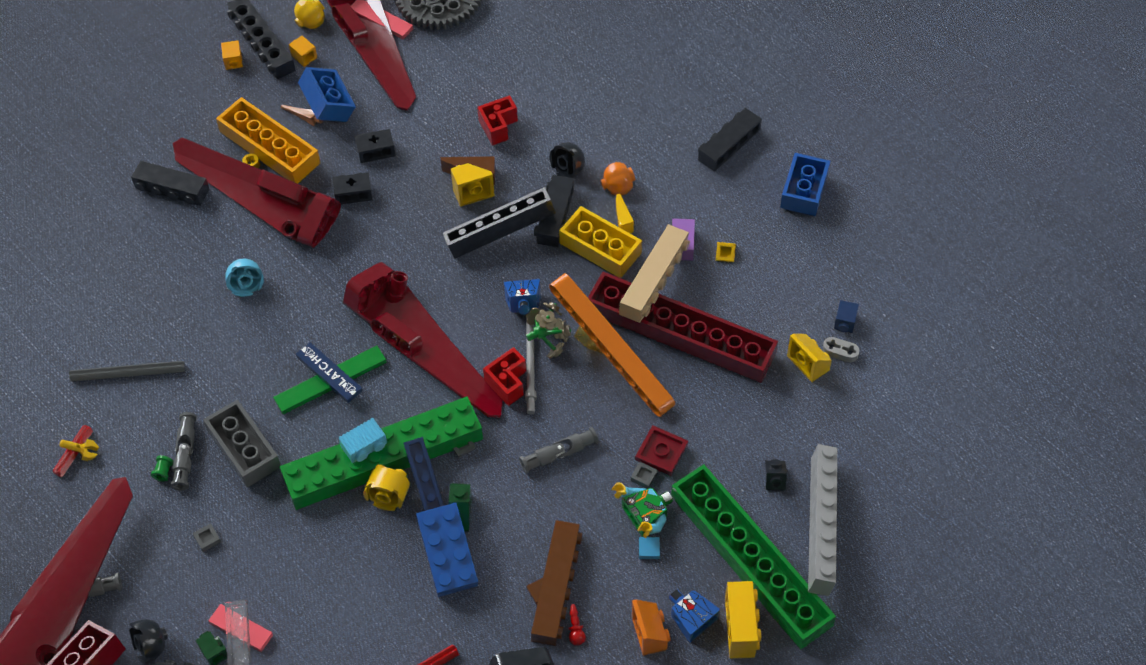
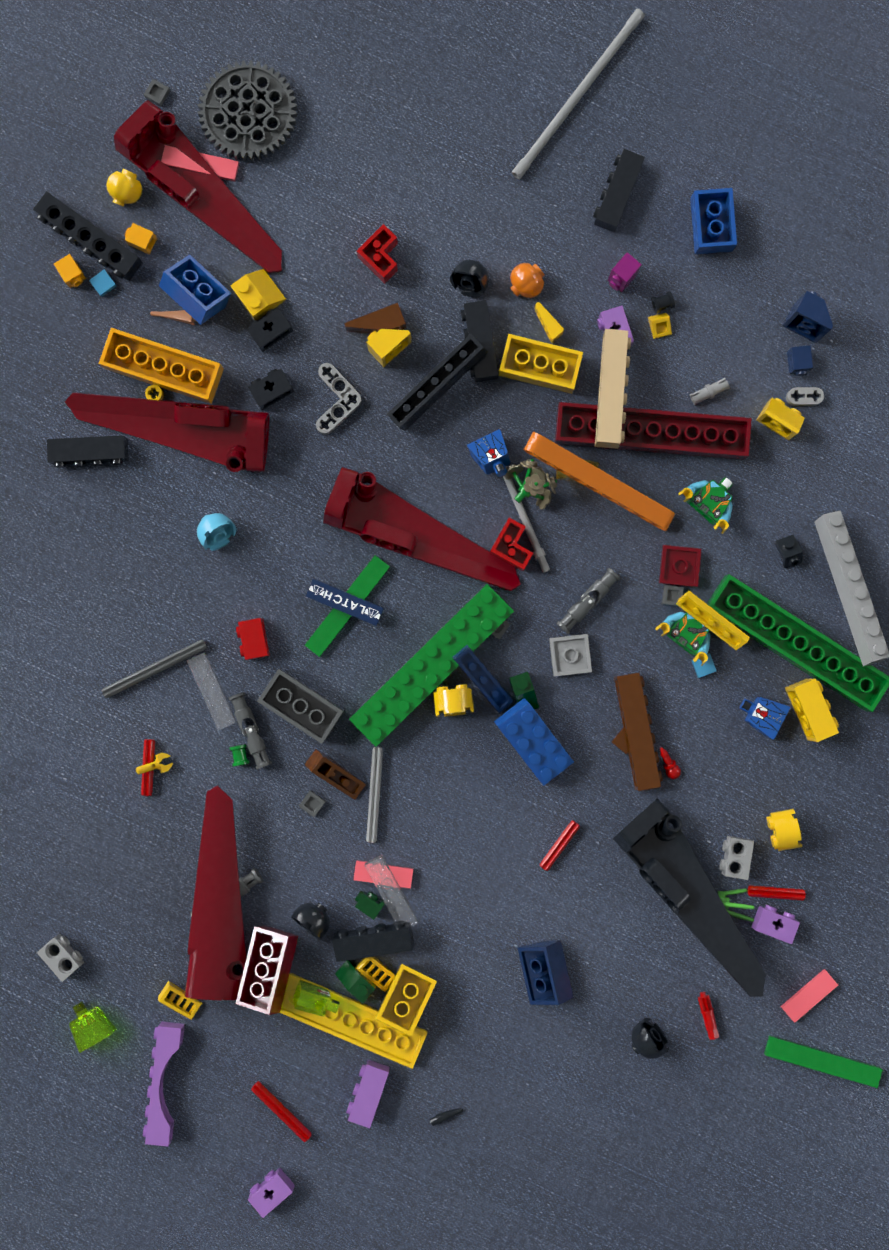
camera: 20 degrees left, 30 degrees up
medium azure brick [339,418,387,463] -> none
orange slope [632,600,670,656] -> none
none -> dark azure tile [89,269,116,297]
none -> clear plate [187,653,237,731]
none -> yellow slope [230,269,286,320]
none -> red brick [236,618,270,660]
none -> reddish brown slope [305,749,366,800]
none -> light grey beam [316,363,362,435]
none -> light grey axle [366,747,383,843]
none -> light grey piece [511,9,645,180]
none -> light grey plate [549,634,592,676]
none -> magenta brick [608,253,642,292]
none -> black bush [651,292,675,314]
none -> yellow plate [676,591,750,650]
none -> torso [678,477,733,534]
none -> light grey pin [689,377,730,405]
none -> dark blue slope [782,291,833,343]

